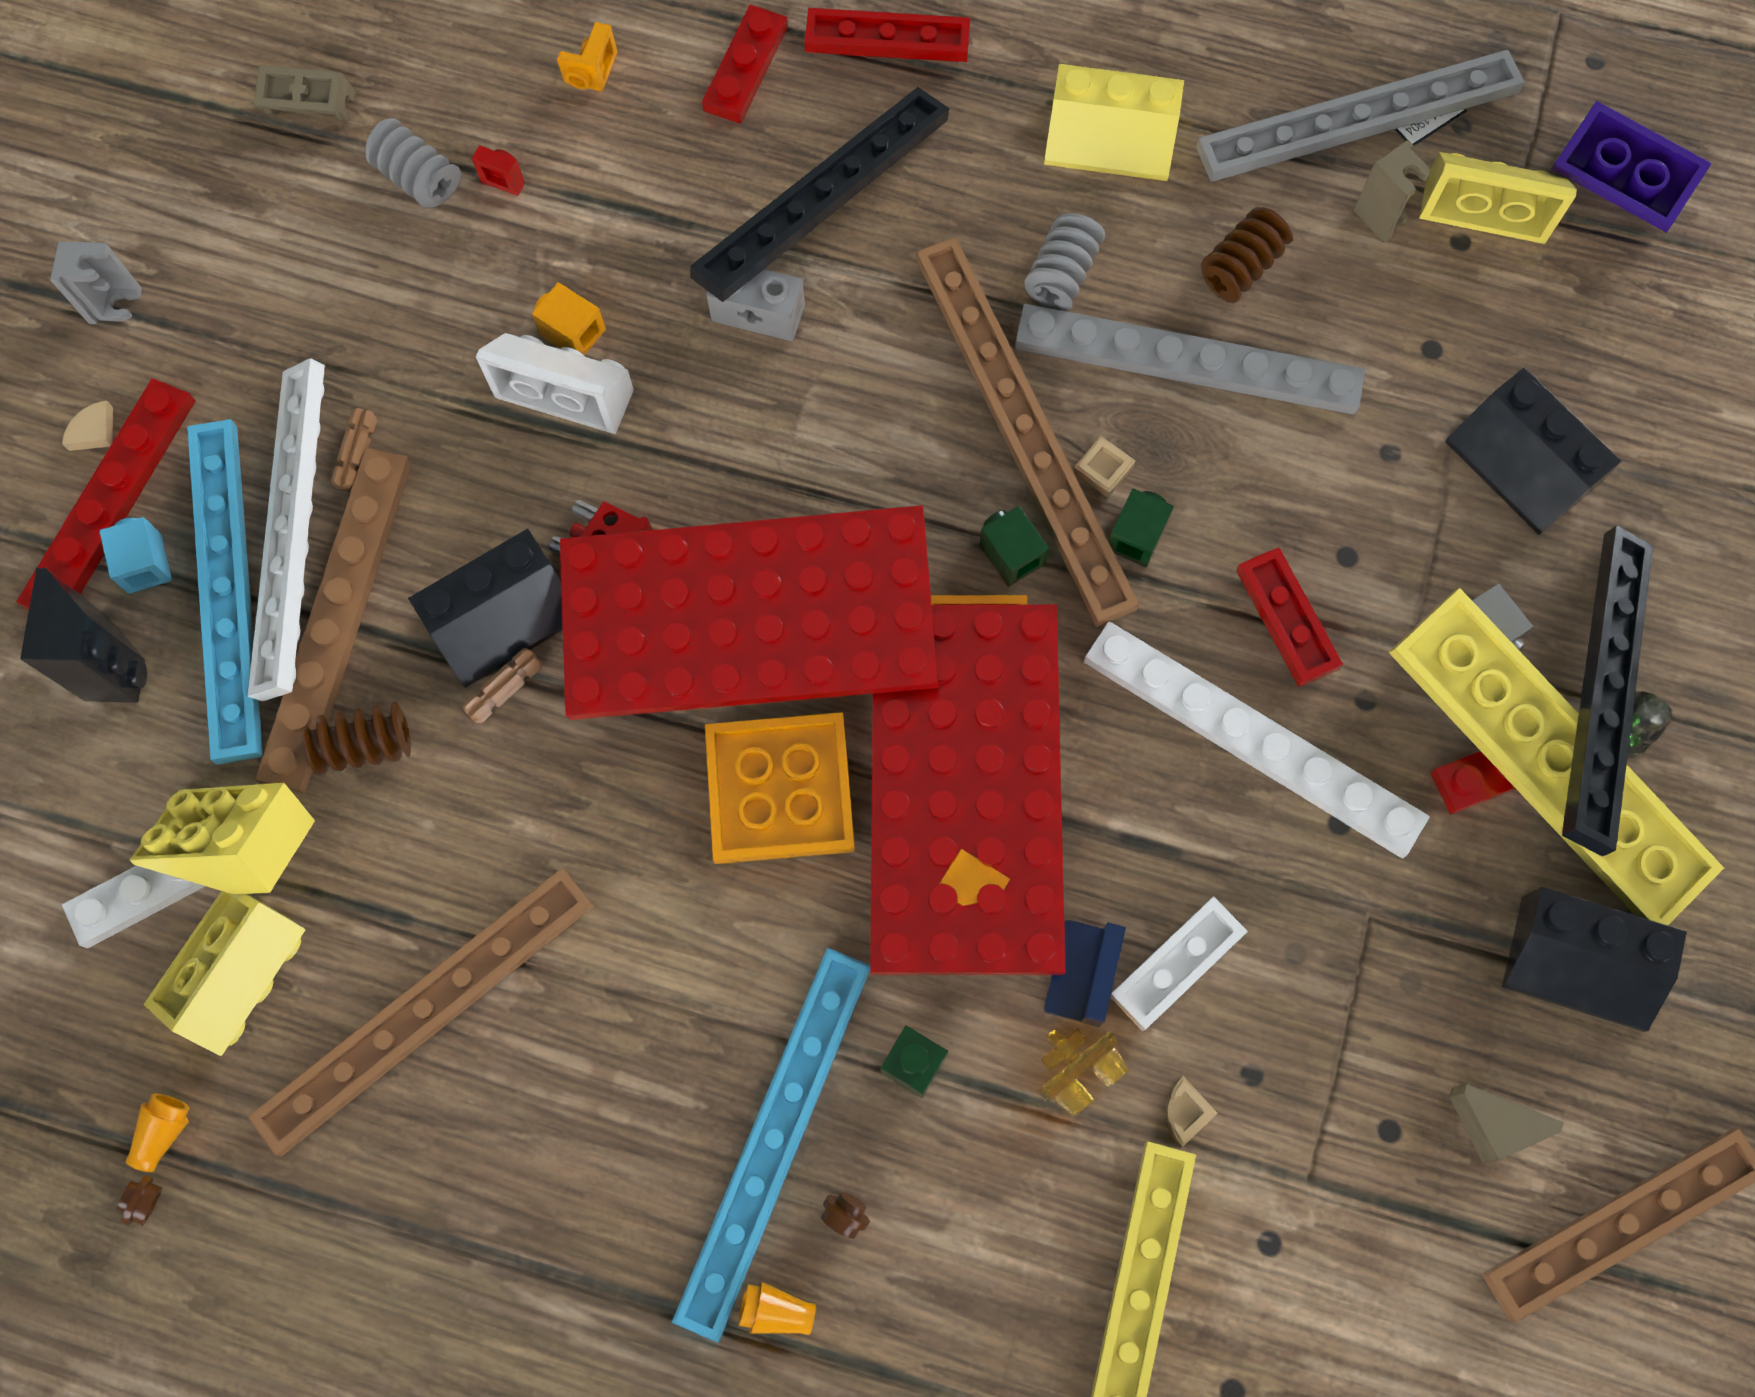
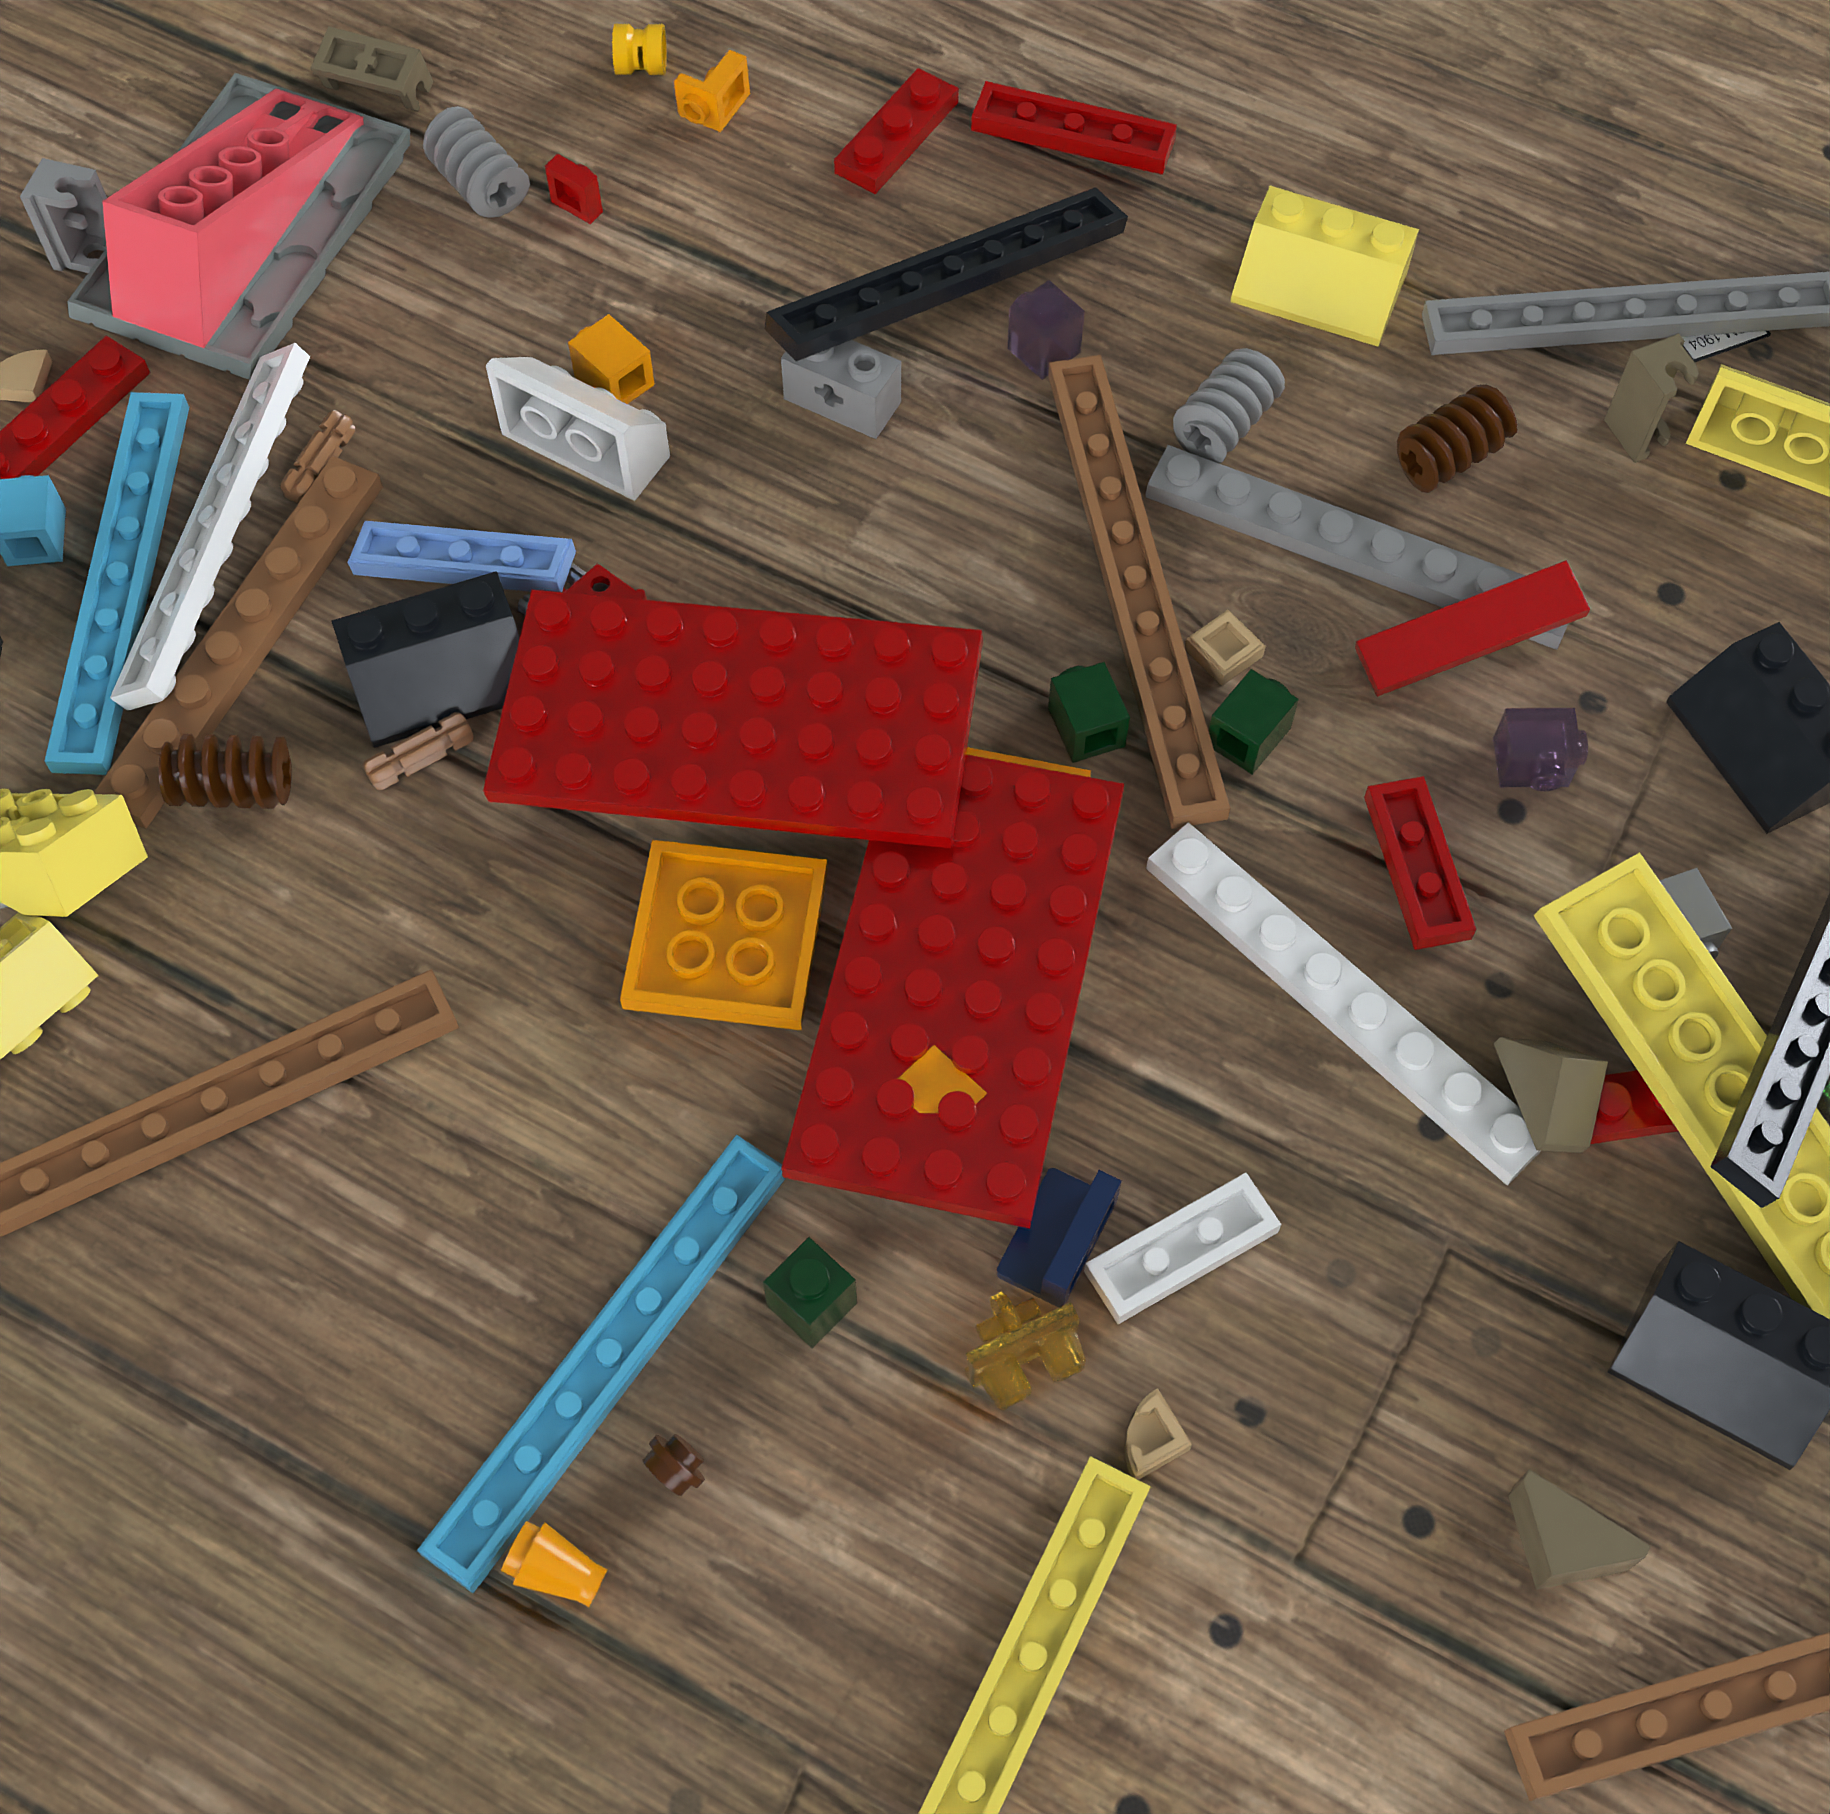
camera: 10 degrees right, 10 degrees down
none -> coral piece [67,73,410,380]
none -> light blue tile [348,521,576,592]
none -> yellow wheel [612,24,667,75]
none -> clear purple brick [1007,280,1085,380]
none -> red tile [1355,560,1590,697]
none -> clear purple brick [1493,708,1588,791]
none -> dark tan slope [1493,1037,1608,1153]

